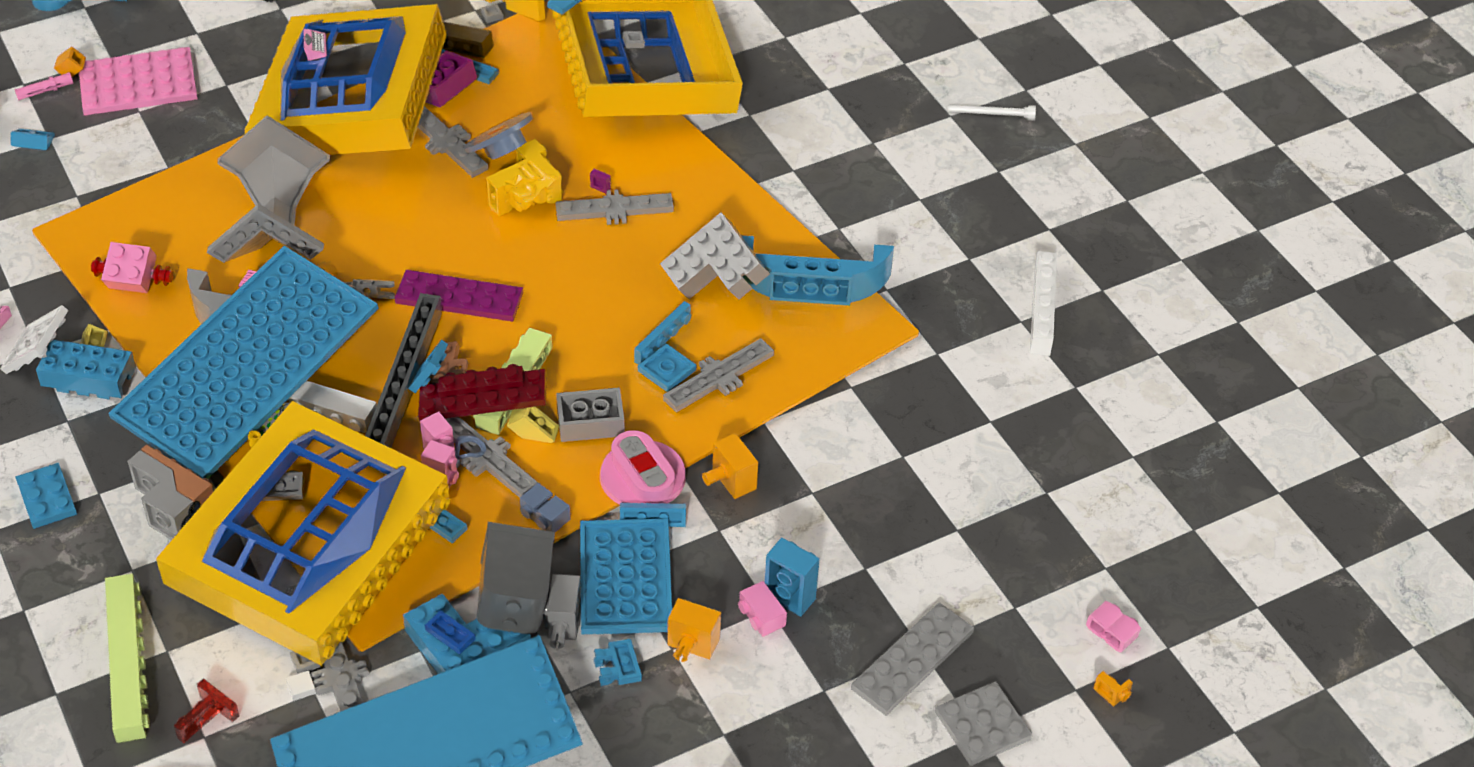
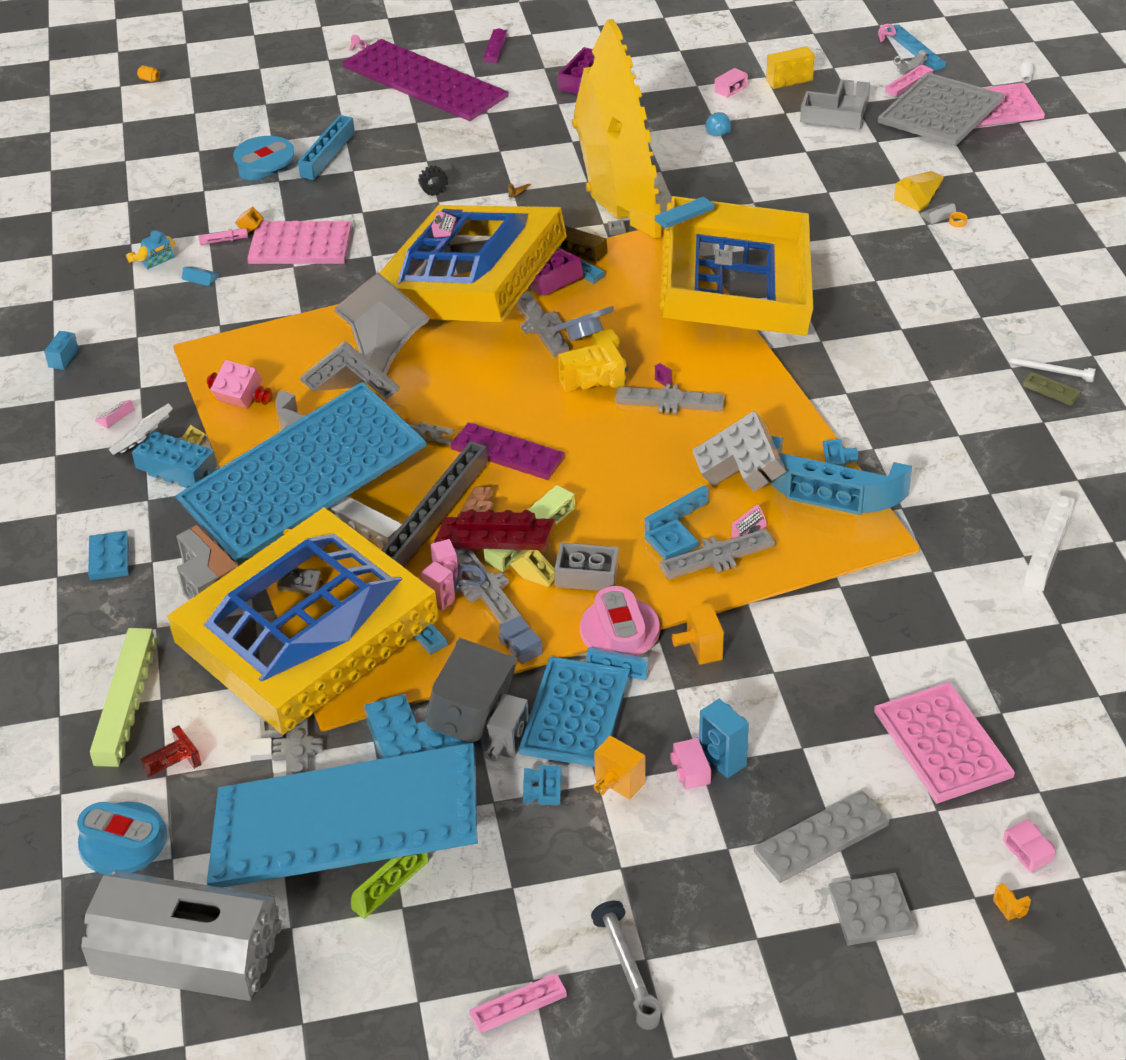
camera: 20 degrees right, 5 degrees down
dark azure plate [408,340,448,393] -> none
blue plate [425,610,476,655] -> none
none -> slope [732,504,767,539]
none -> dark azure hinge [823,439,858,467]
none -> bright pink plate [874,682,1015,804]
none -> olive plate [1023,372,1081,406]

